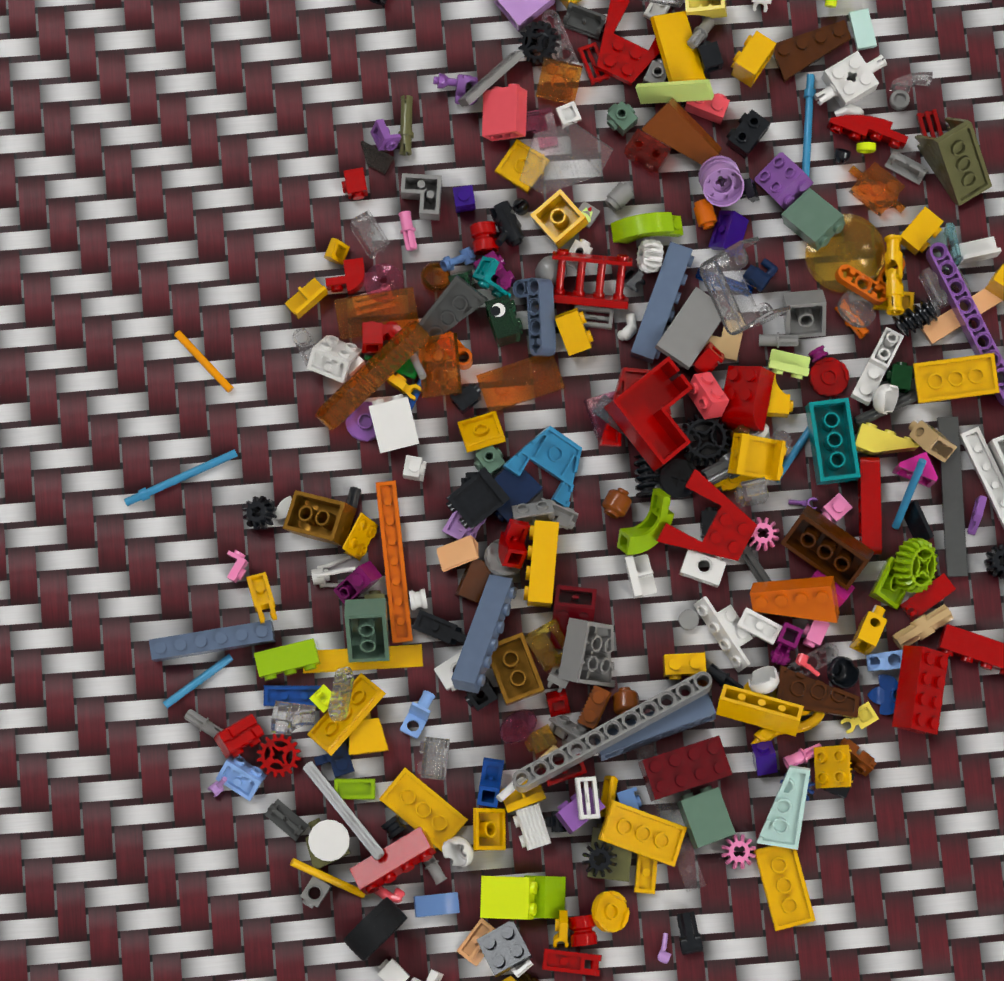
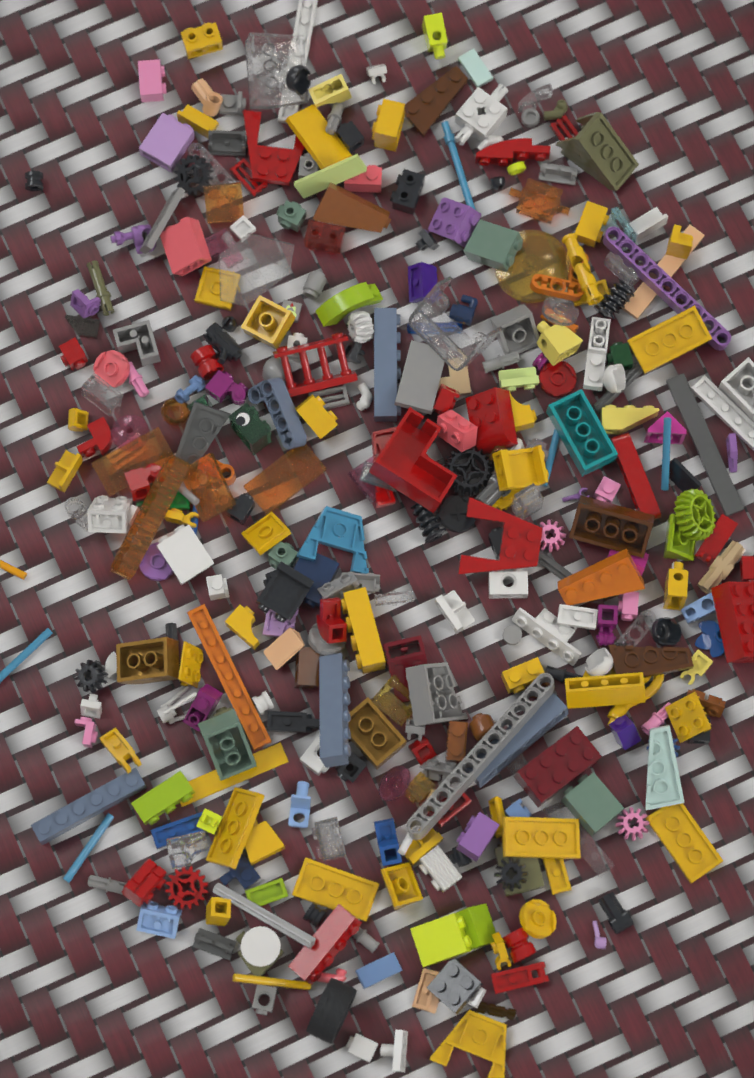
camera: 20 degrees left, 5 degrees down
lavender hand [207,777,227,797] -> none
clear beam [328,666,354,721] -> none
white hair [442,836,474,867] -> none
dark purple brick [453,185,476,213] -> none
teal bracket [472,256,511,299] -> none
white tile [574,776,601,820] -> none
dark orange head [602,488,632,519] -> none
lime arch [617,488,674,556] -> none
orange brick [693,199,717,230] -> none
lavender wheel [698,155,744,207] -> none
coral hand [795,653,820,677] -> none
tan torso [909,420,957,463] -> none
none -> white tile [80,694,102,719]
none -> coral tile [93,350,130,388]
none -> yellow brick [206,897,231,926]
none -> yellow arch [225,605,259,650]
none -> clear pin [374,590,414,607]
none -> light yellow torso [536,321,583,366]
none -> olive arm [543,100,568,121]

